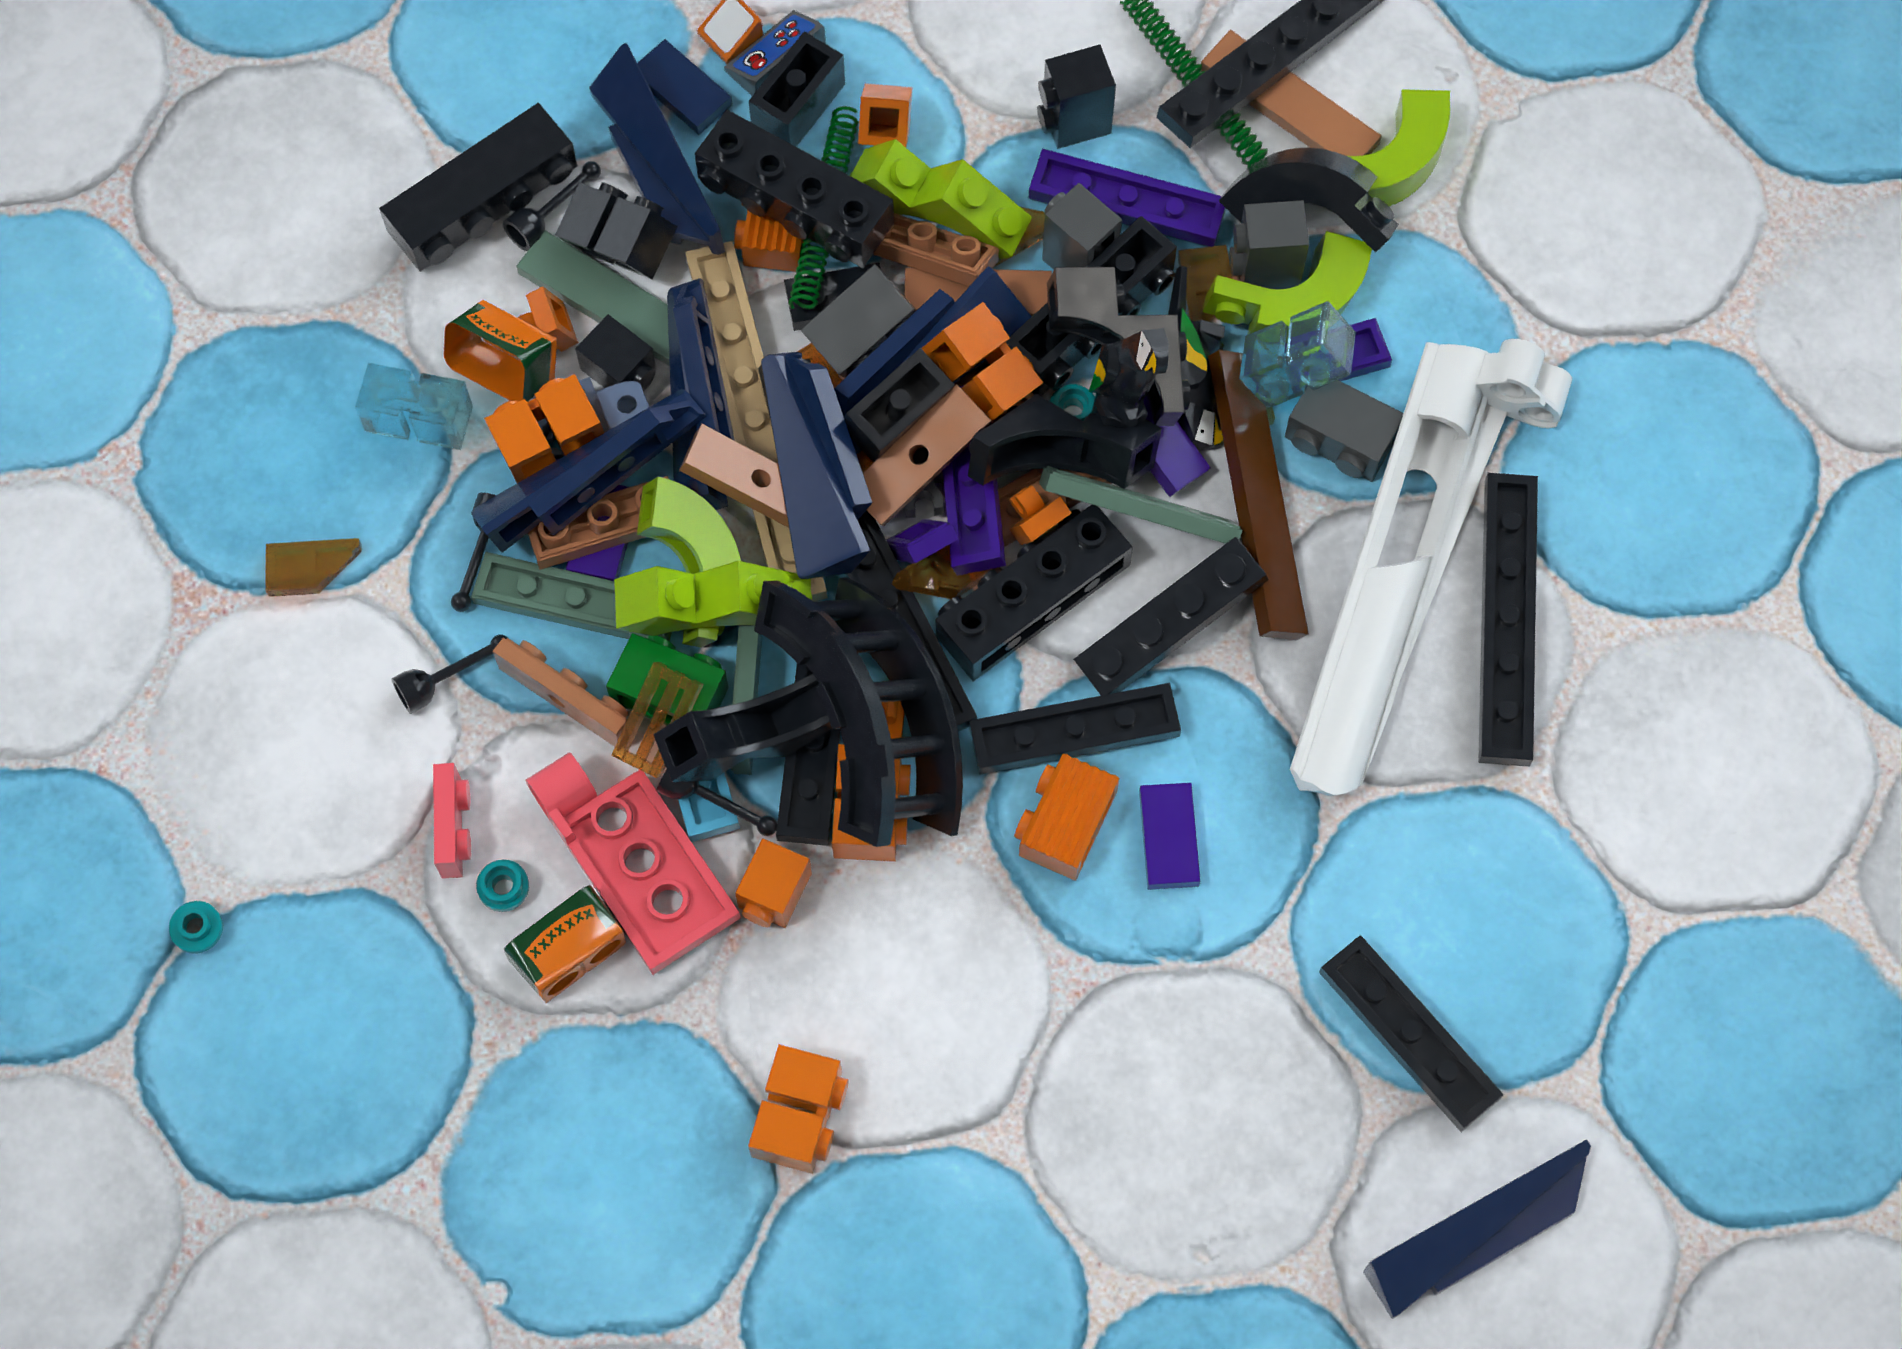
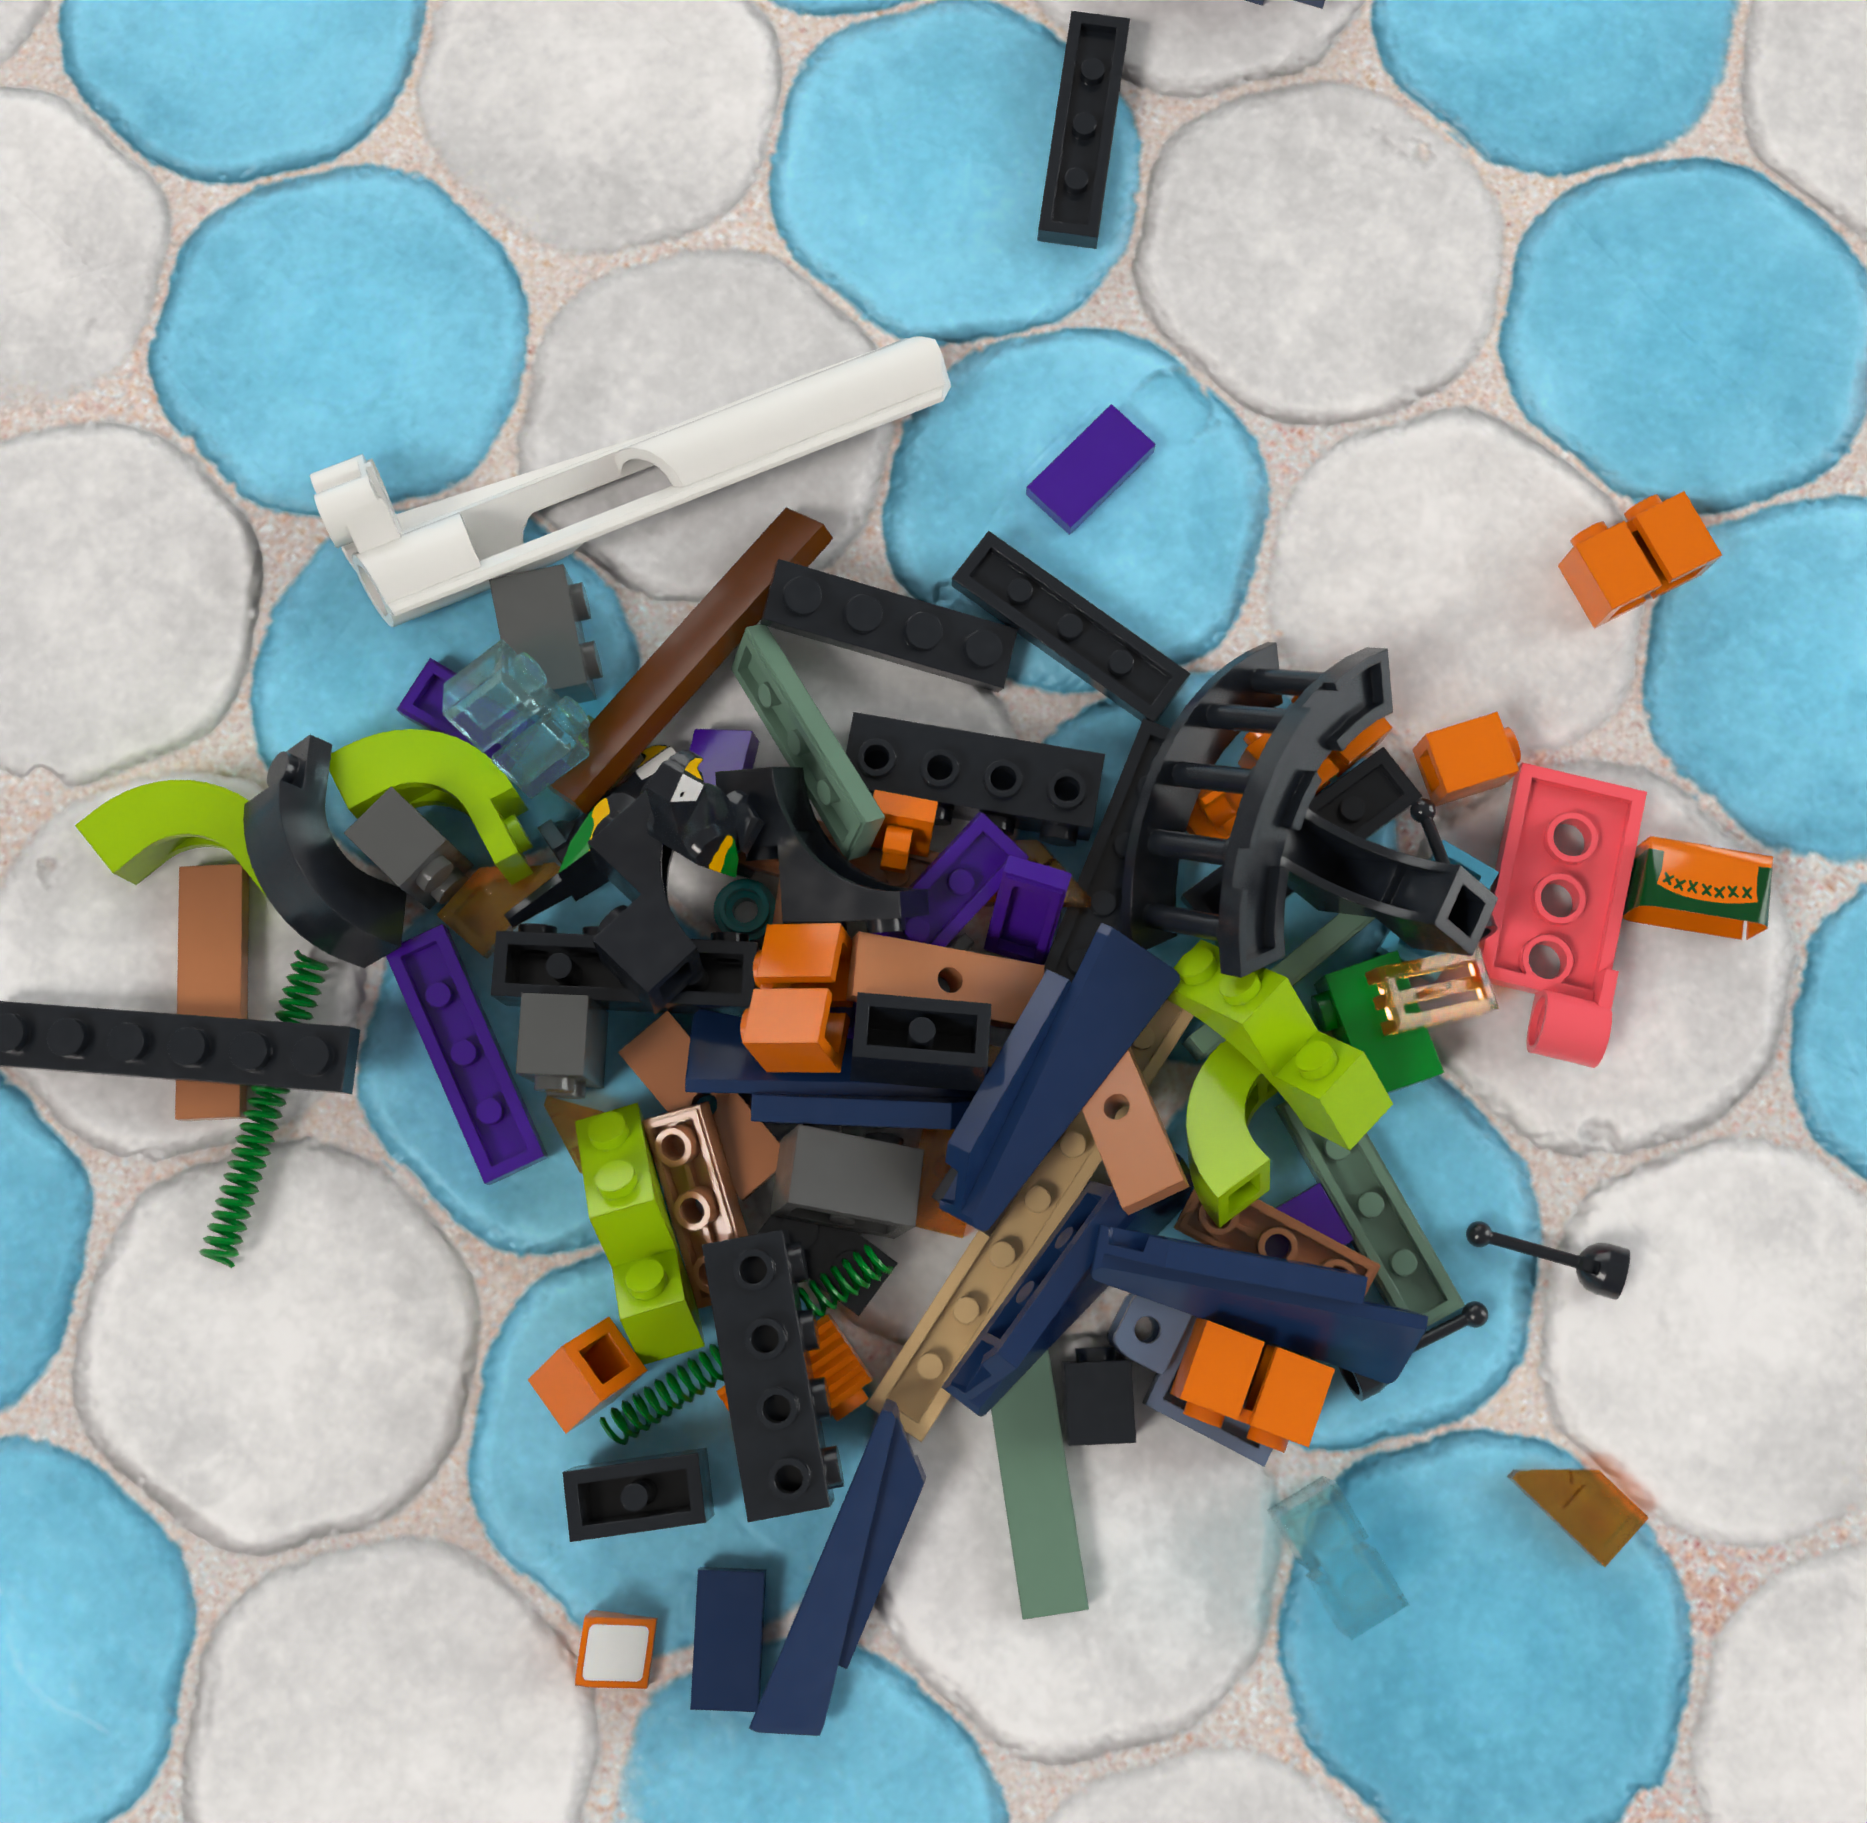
camera: 130 degrees left, 10 degrees up
black brick [379,102,578,272] -> none
coral plate [433,763,471,879] -> none
orange piece [444,300,557,402] -> none
teal plate [476,860,529,912] -> none
nougat tile [492,637,631,751] -> none
black hinge [503,161,601,251] -> none
orange tile [517,286,578,352] -> none
black piece [555,182,677,280] -> none
slope [724,10,826,96] -> none
orange brick [1014,754,1119,881] -> none
black brick [1037,44,1116,149] -> none
black plate [1478,473,1538,767] -> none

